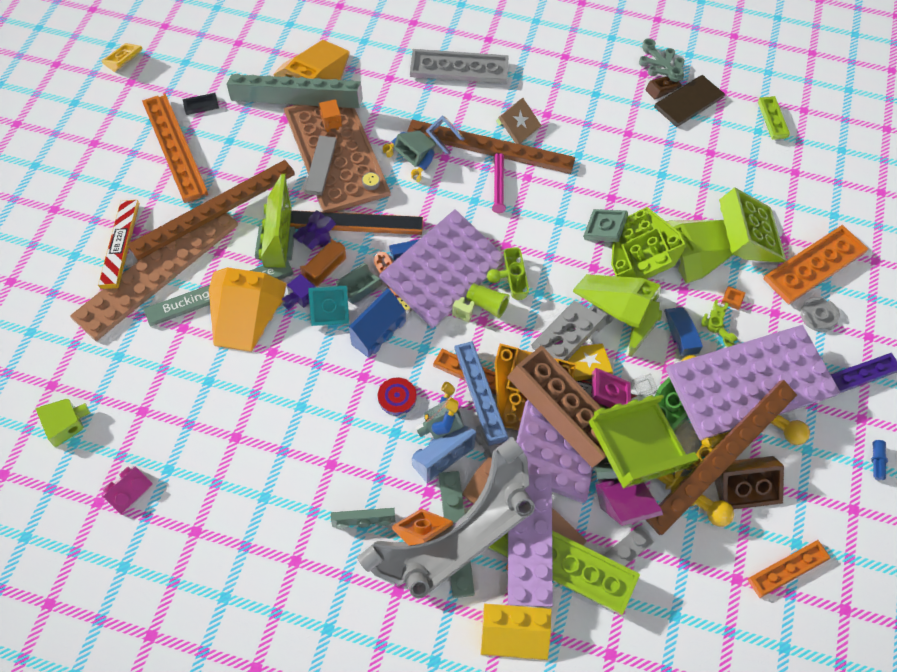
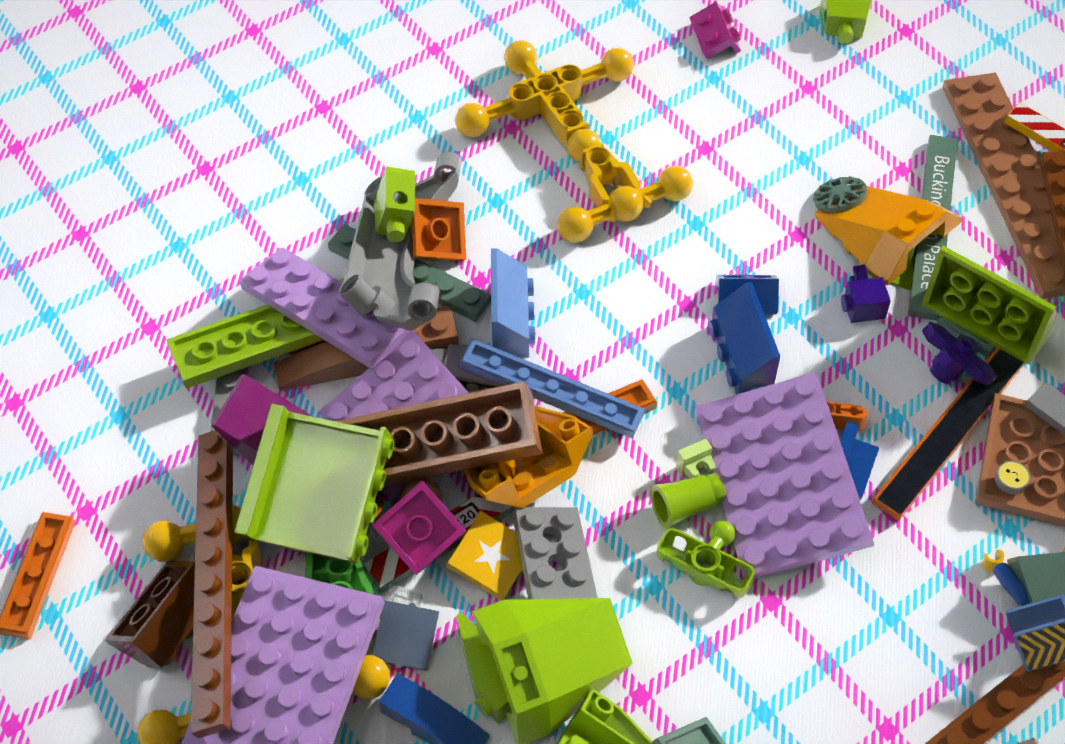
camera: 130 degrees right, 5 degrees down
orange window [300,239,346,287] -> none
teal plate [308,286,350,326] -> none
sand green plate [330,507,396,529] -> none
sand green bracket [336,263,383,304] -> none
red tile [377,377,417,416] -> none
torso [416,381,464,439] -> none
yellow slope [480,603,551,660] -> none
dark pink axle [492,153,506,213] -> none
none -> sand blue piece [372,600,440,671]
none -> lime torso [374,166,415,242]
none -> yellow piece [454,40,693,243]
none -> blue panel [716,274,779,314]
none -> sand green wheel [813,176,868,213]

